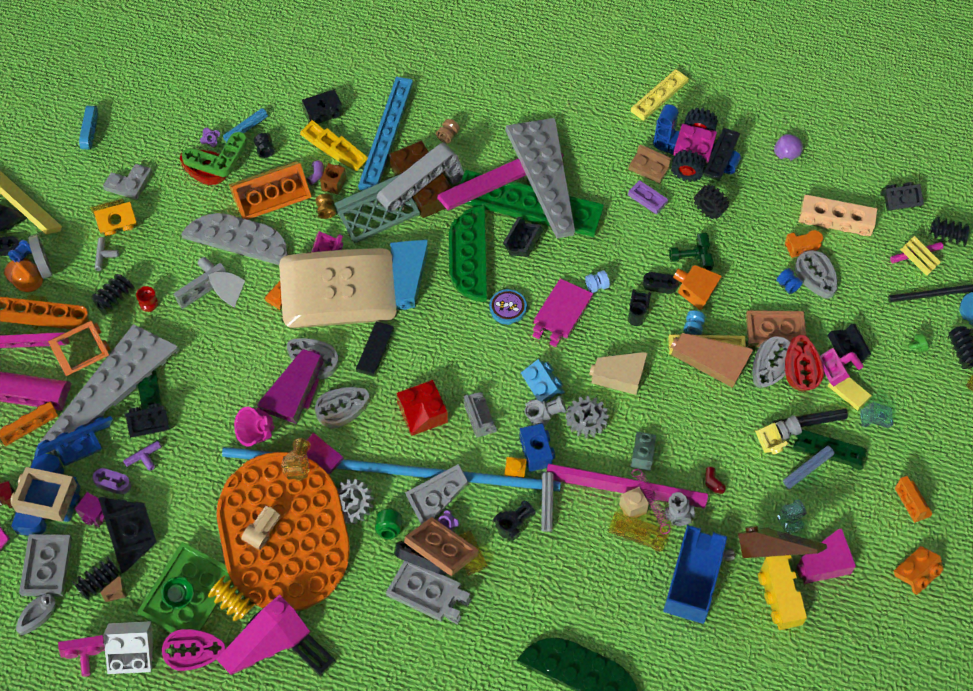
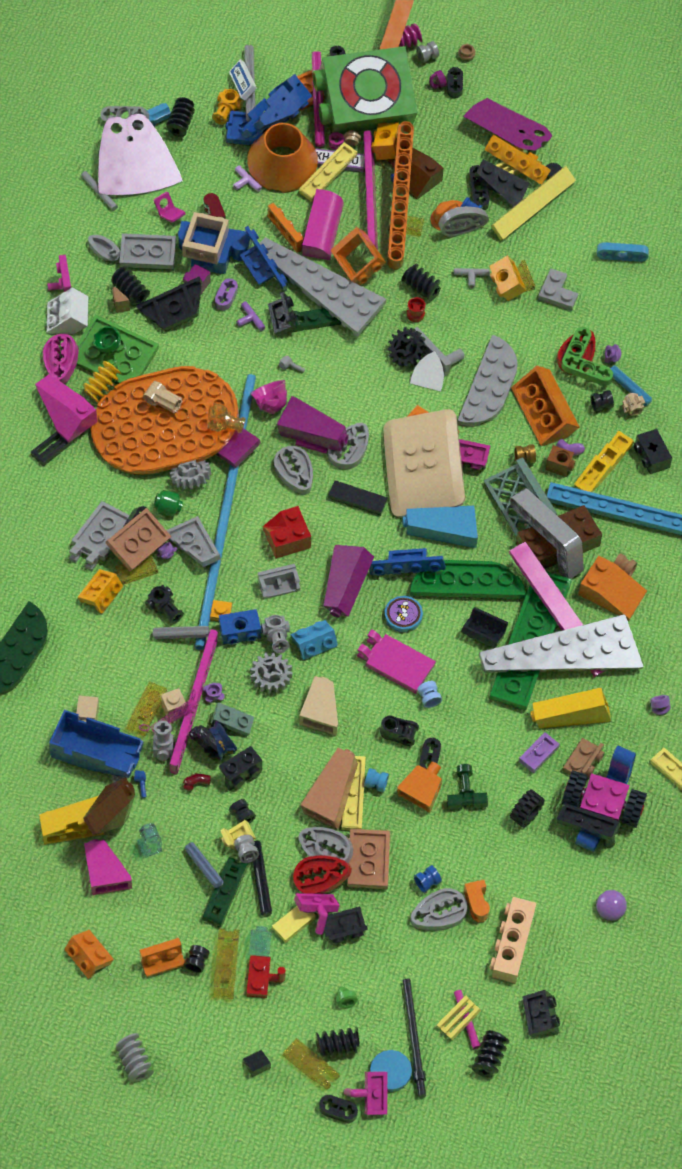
camera: 90 degrees right, 0 degrees up
none -> tan brick [76,696,99,722]
none -> light orange bracket [78,569,123,613]
none -> blue hand [134,770,147,798]
none -> black wheel [184,945,210,973]
none -> piece [189,721,237,761]
none -> medium lavender plate [203,683,225,703]
none -> clear yellow plate [213,928,240,999]
none -> black bracket [219,746,262,791]
none -> black wheel [229,799,256,824]
none -> red plate [247,955,286,998]
none -> light grey hand [279,356,305,373]
none -> magenta slope [324,545,374,617]
none -> blue bracket [369,548,446,576]
none -> black gear [387,327,427,368]
none -> yellow slope [531,688,611,728]
none -> orange slope [578,555,647,621]
none -> tan gear [621,393,645,416]
none -> medium lavender tile [650,695,671,715]

